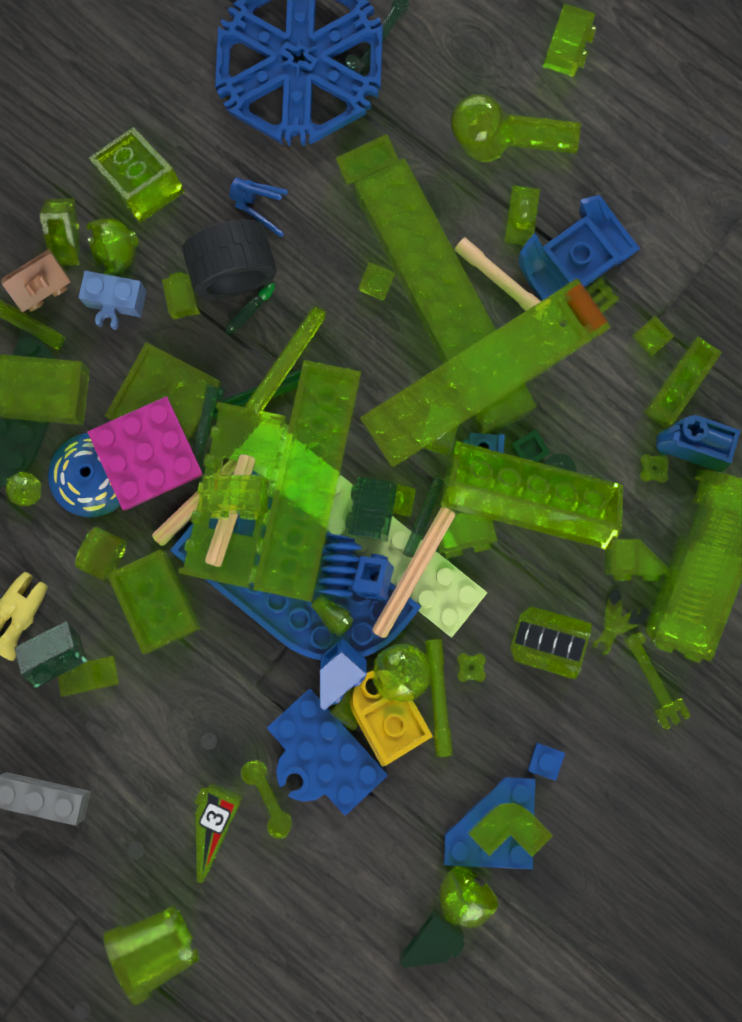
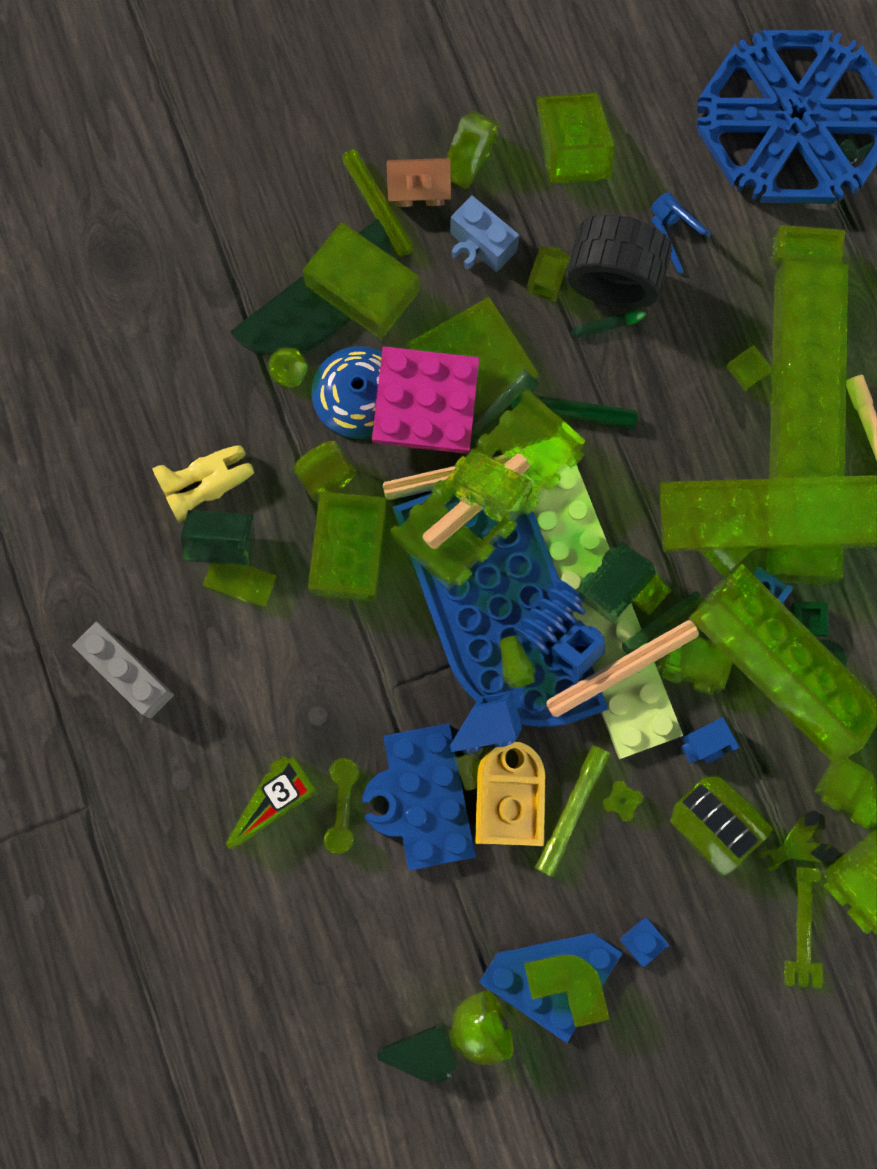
camera: 30 degrees right, 5 degrees down
clear neon green cylinder [86,218,138,276] -> none
clear neon green piece [103,905,200,1006] -> none
clear neon green axle [245,306,326,417] -> none
clear neon green brick [253,360,361,603] -> none
clear neon green cylinder [373,643,432,702] -> none
none -> blue brick [681,717,740,764]

